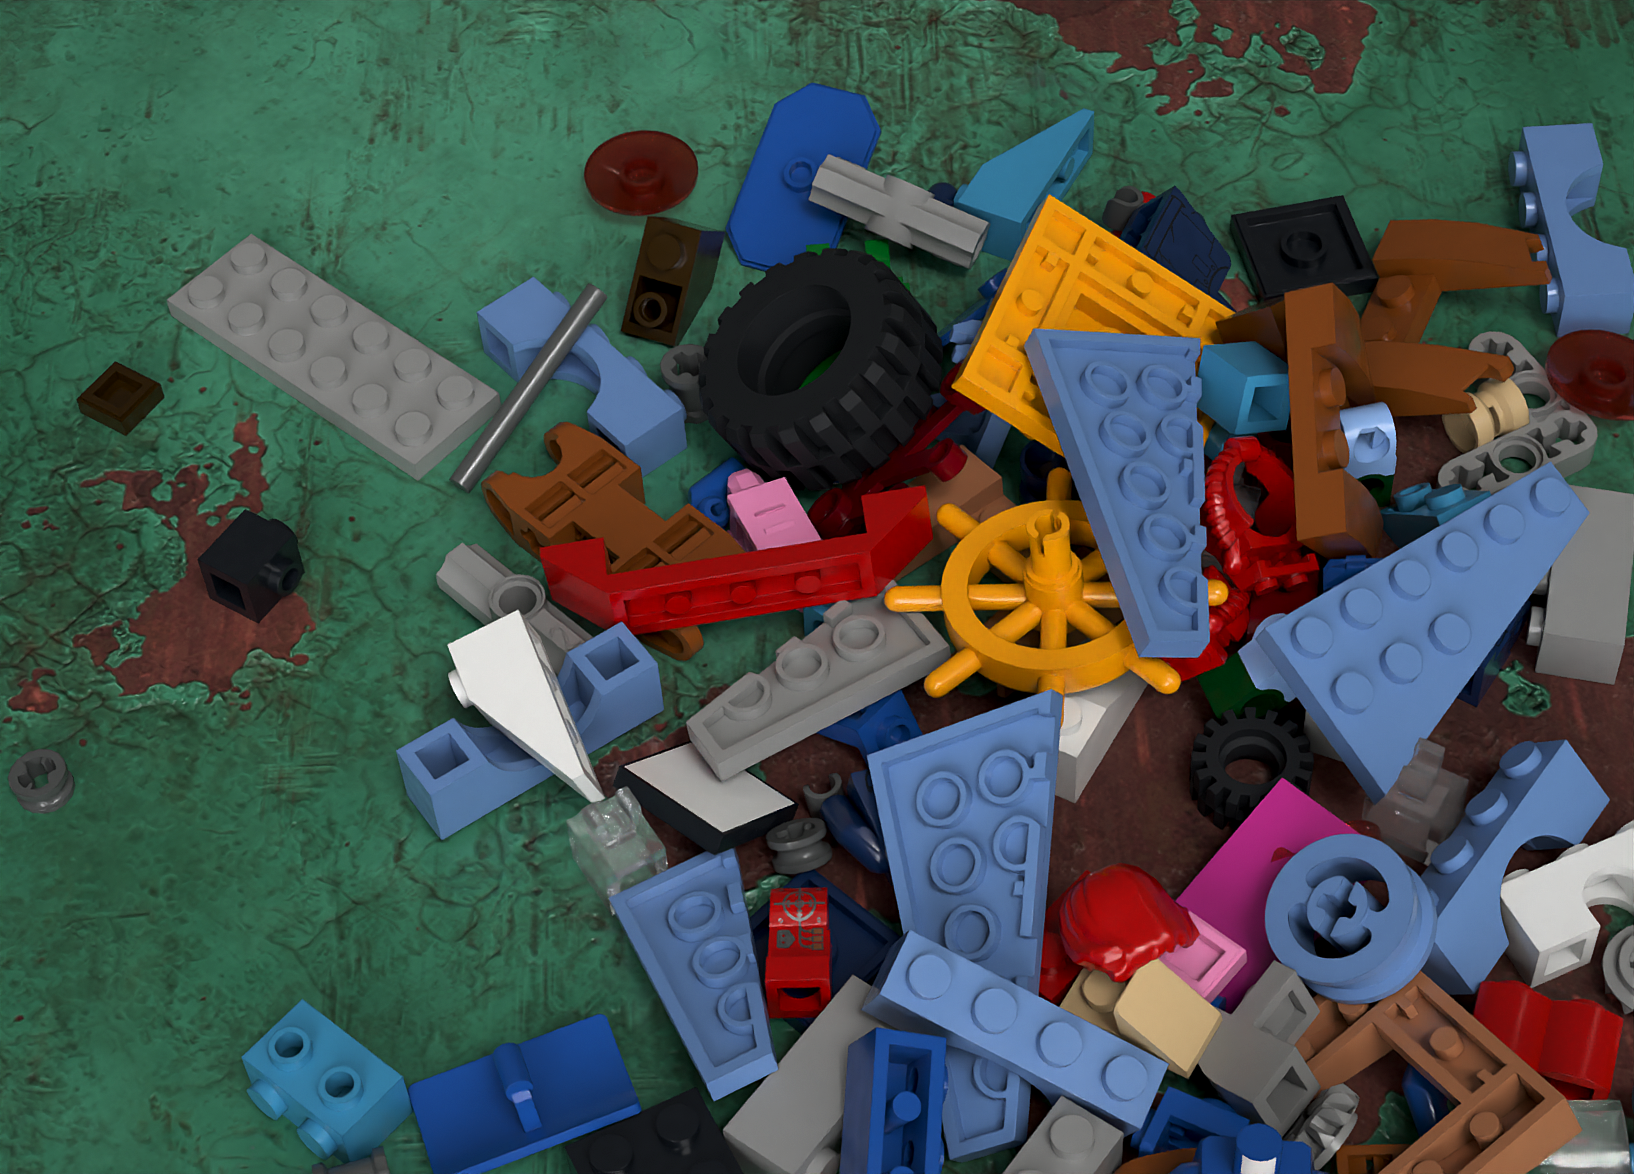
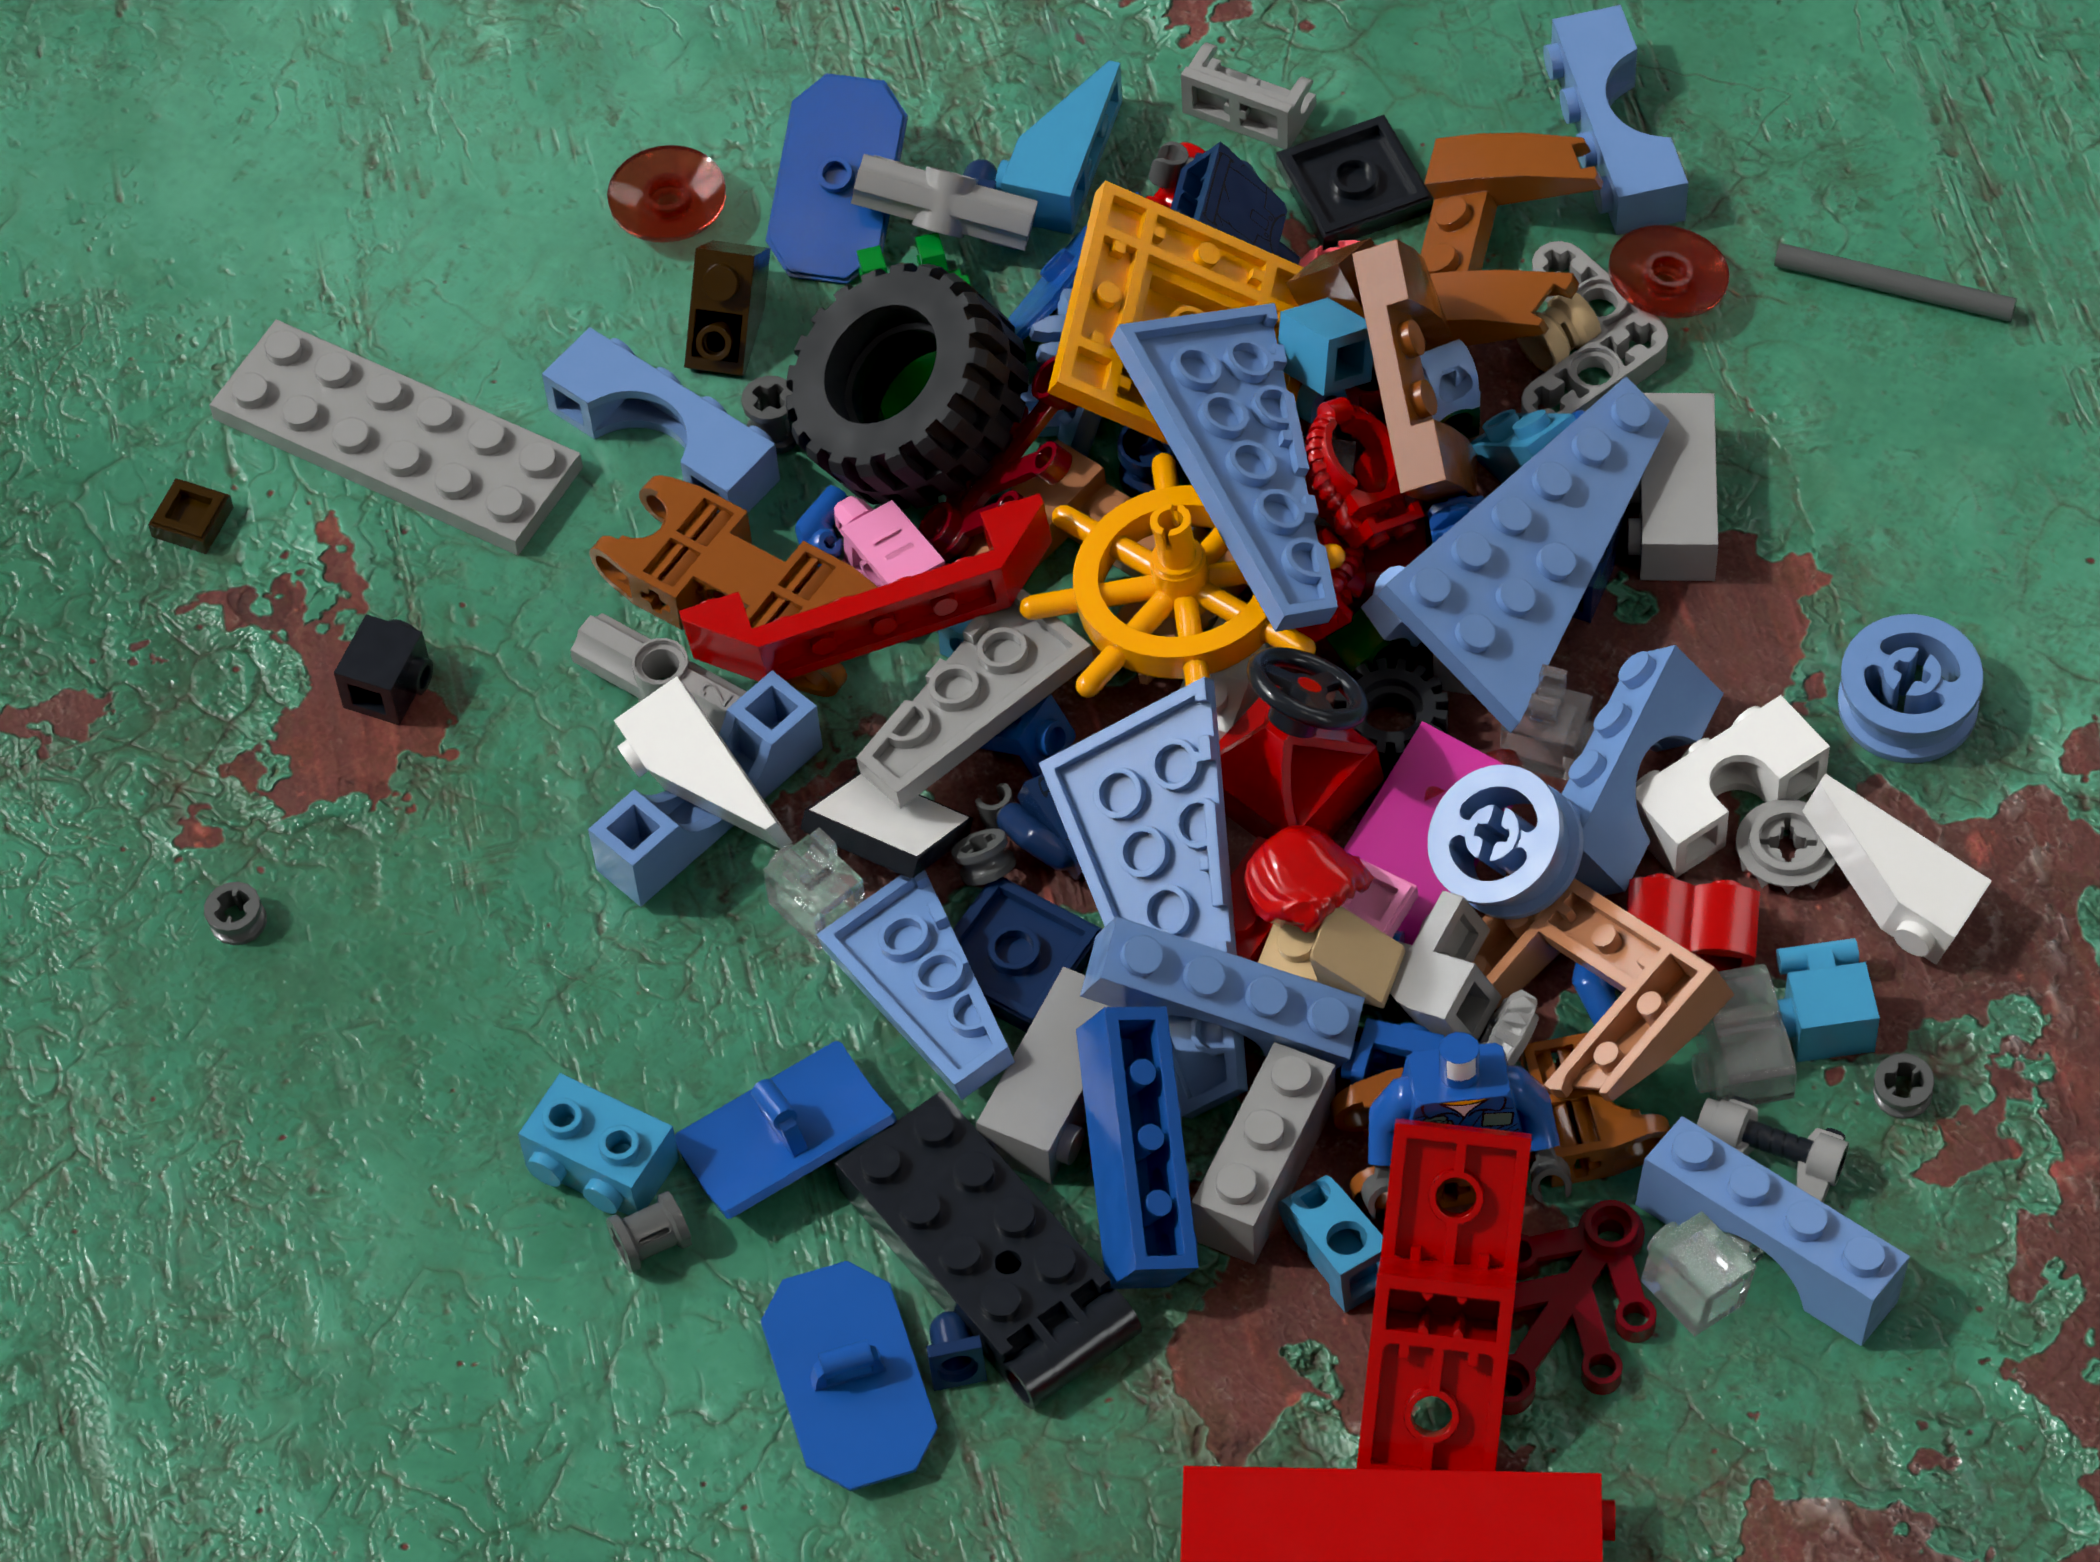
camera: 10 degrees left, 5 degrees up
dark grey bar [449,284,608,493] -> none
red leg [765,887,832,1019] -> none
none -> light grey hinge [1181,42,1316,149]
none -> red piece [1219,647,1384,840]

